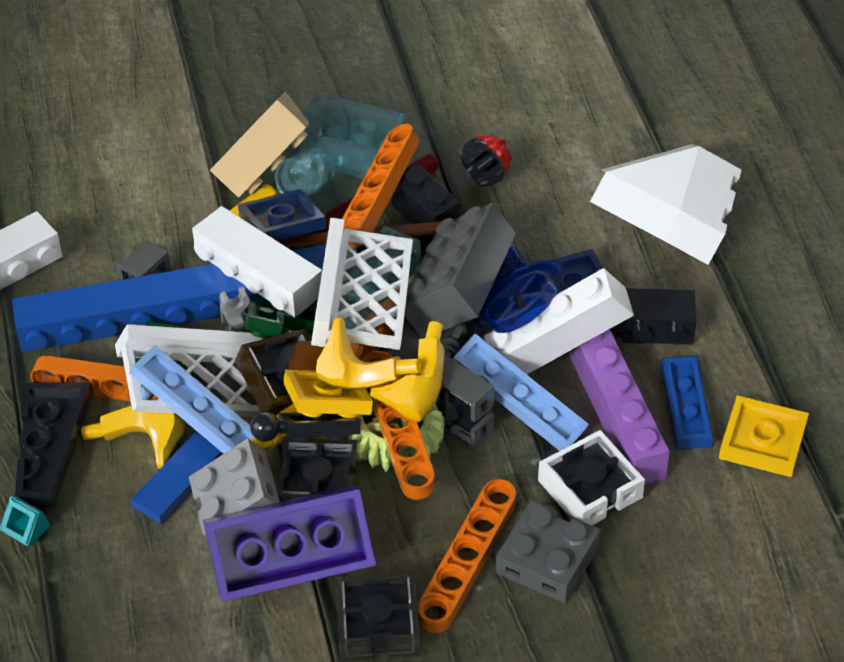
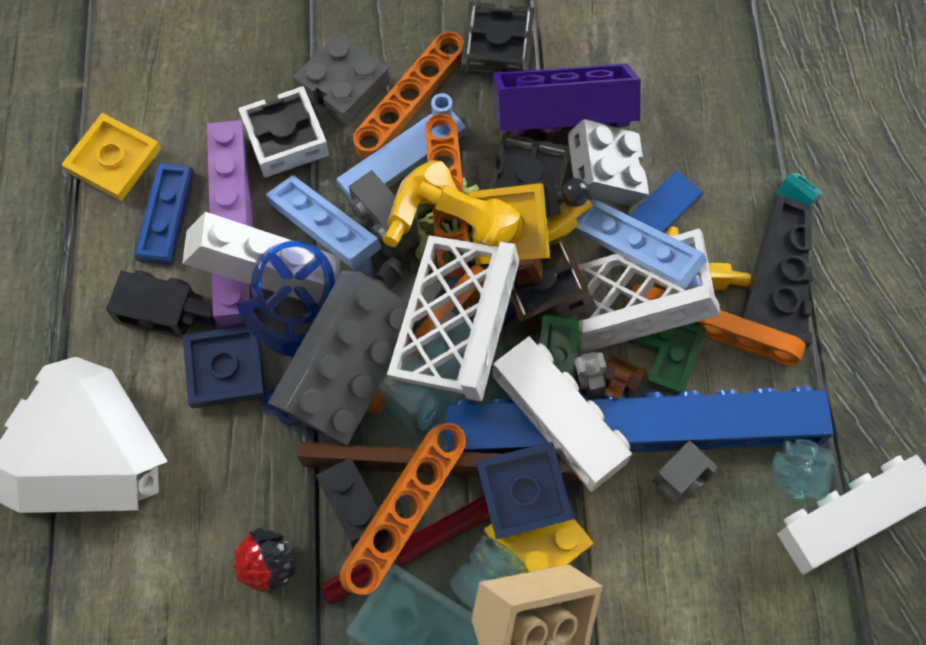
camera: 170 degrees left, 20 degrees up
none -> light blue piece [337,93,466,201]
none -> reddish brown plate [602,355,646,400]
none -> clear light blue brick [771,439,835,500]

